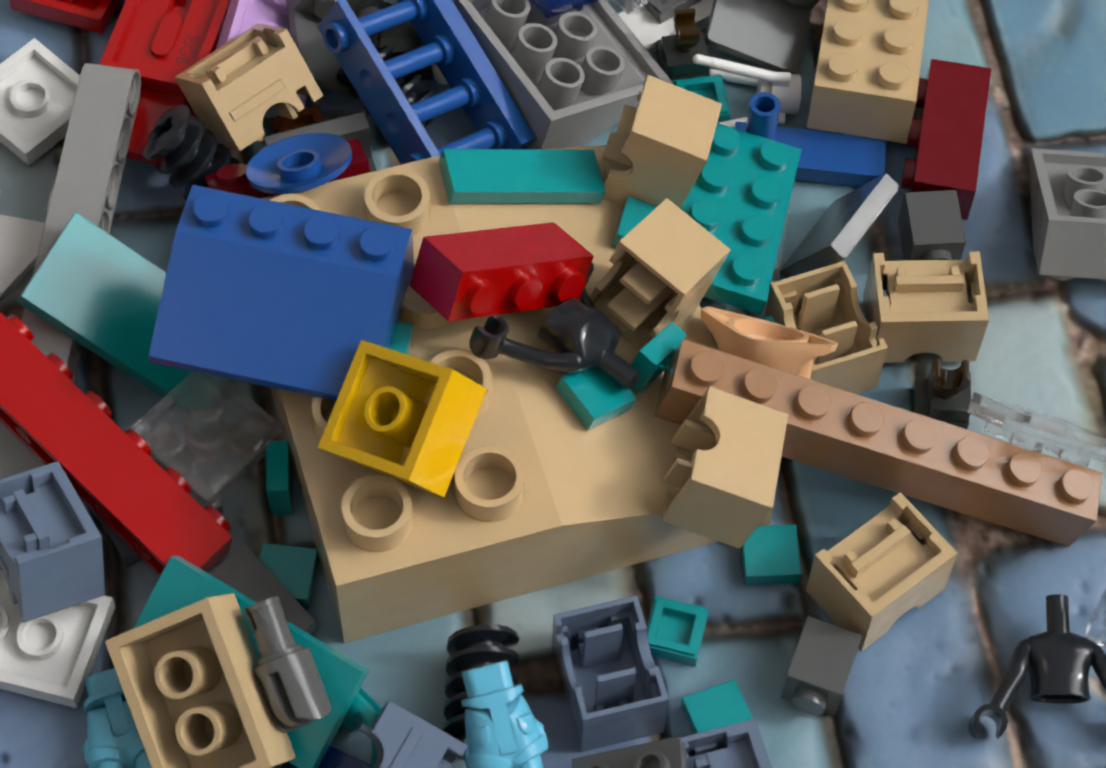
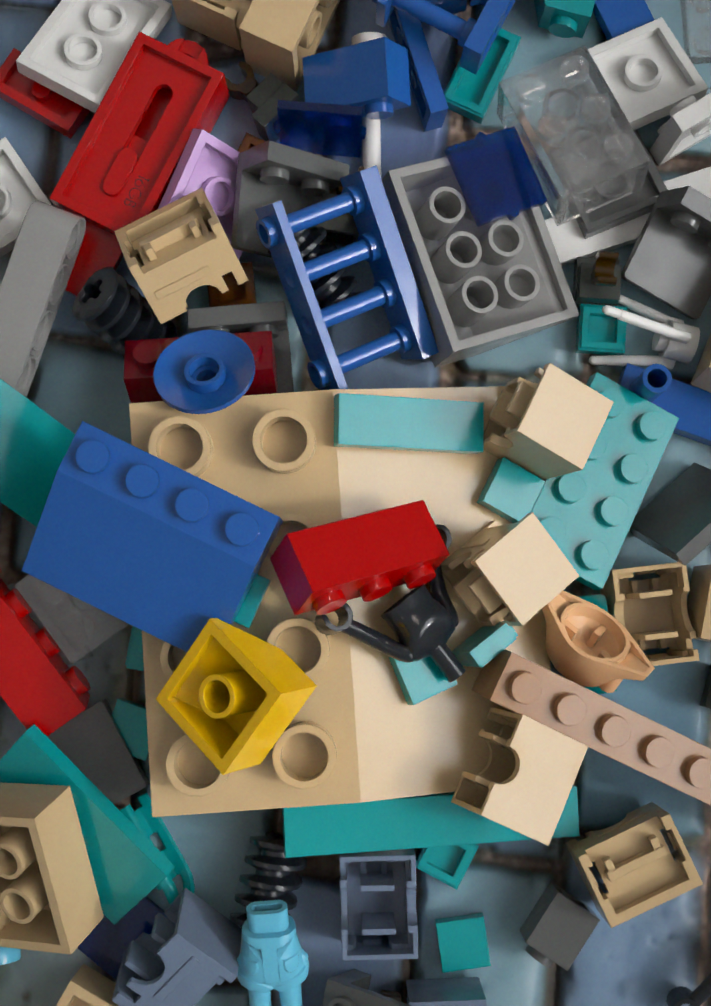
camera: 15 degrees right, 25 degrees up
dark grey arm [243,596,332,733] -> none
none -> teal tile [282,785,580,858]

